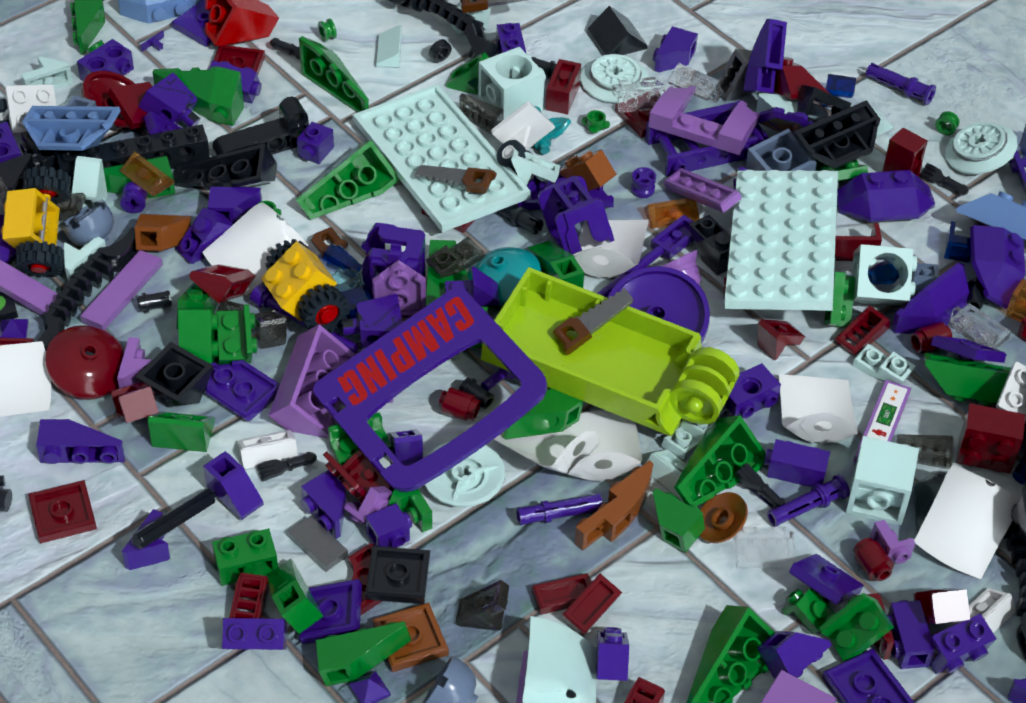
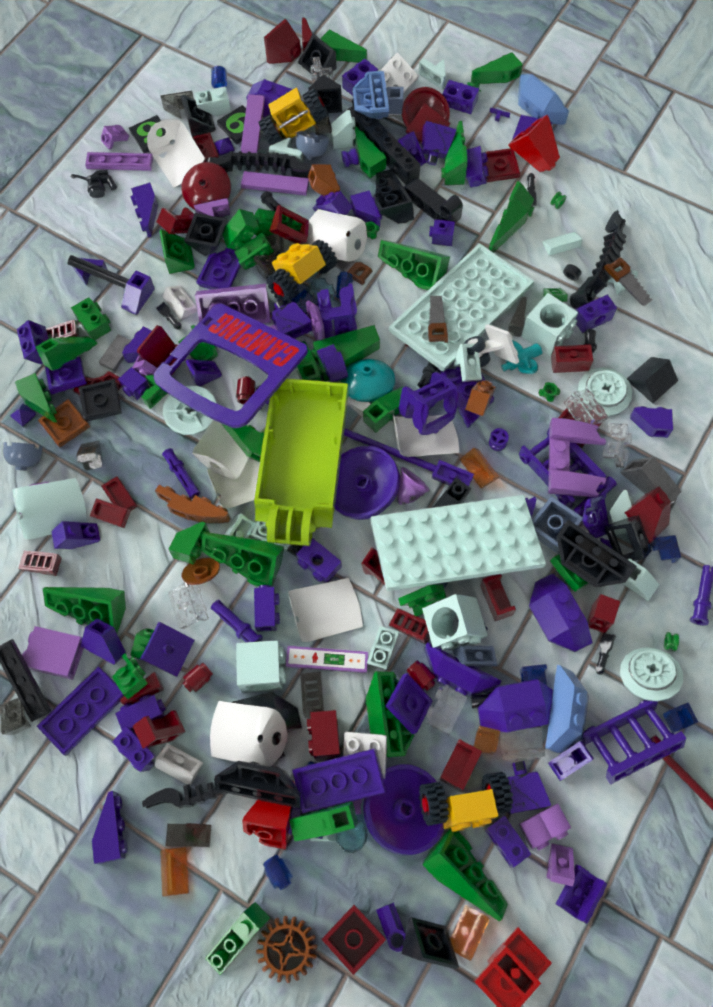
camera: 75 degrees right, 20 degrees up
dark red tile [28,480,97,544] -> none
clear orange slope [120,151,175,197] -> none
clear smoke slope [426,236,485,278] -> none
piece [553,288,634,355] -> none
medium lavender tile [663,168,742,213] -> none
black piece [735,463,785,508] -> none
dark purple slope [743,19,787,94] -> none
medium lavender bracket [870,520,915,564] -> none

